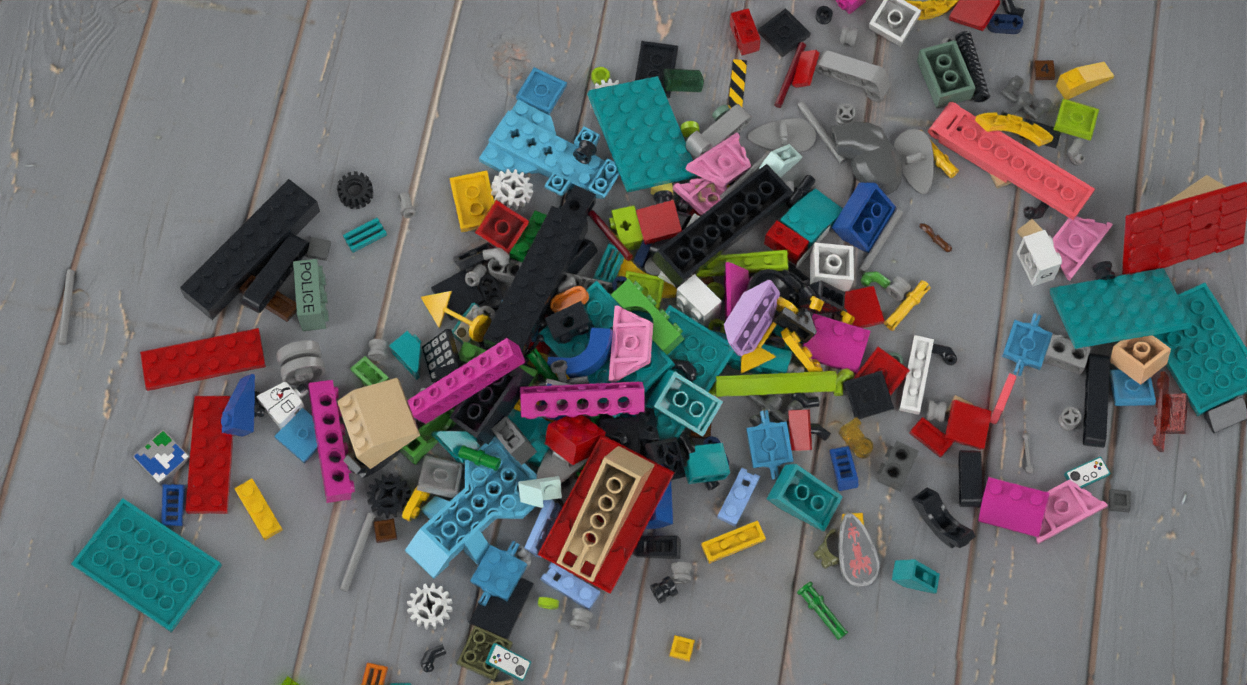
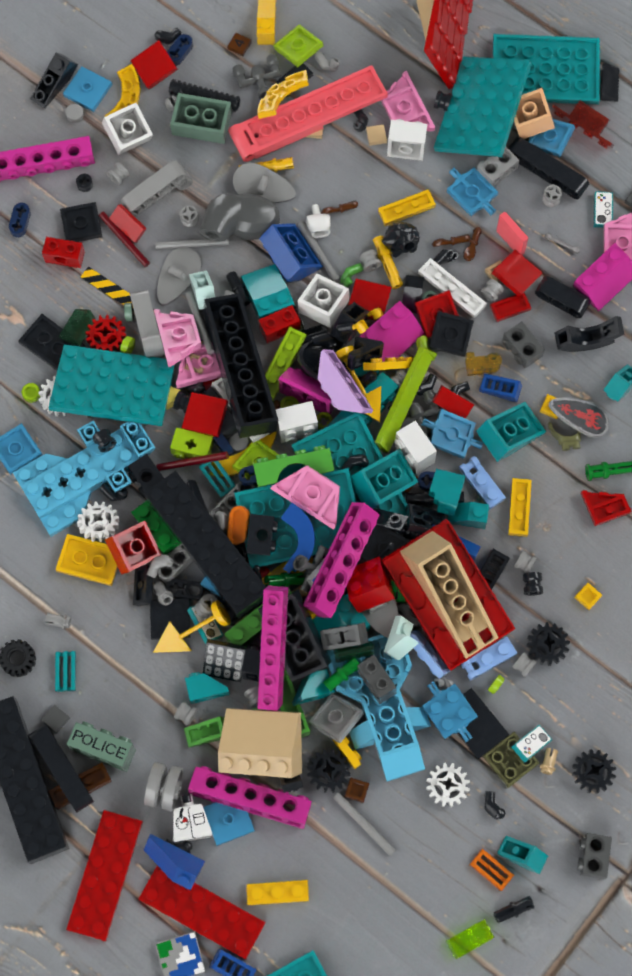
camera: 60 degrees left, 5 degrees up
none -> red gear [85,315,127,351]
none -> black arm [99,483,128,501]
none -> white piece [306,204,331,238]
none -> clear green slope [333,640,374,663]
none -> dark grey brick [357,655,396,705]
none -> yellow plate [378,189,436,227]
none -> black animal [382,221,420,258]
none -> white brick [394,420,437,474]
none -> black slope [402,275,424,314]
none -> reddish brown piece [432,234,470,247]
none -> teal slope [447,502,489,529]
none -> reddish brown piece [463,227,482,261]
none -> black gear [526,622,570,666]
none -> red wing [580,490,631,526]

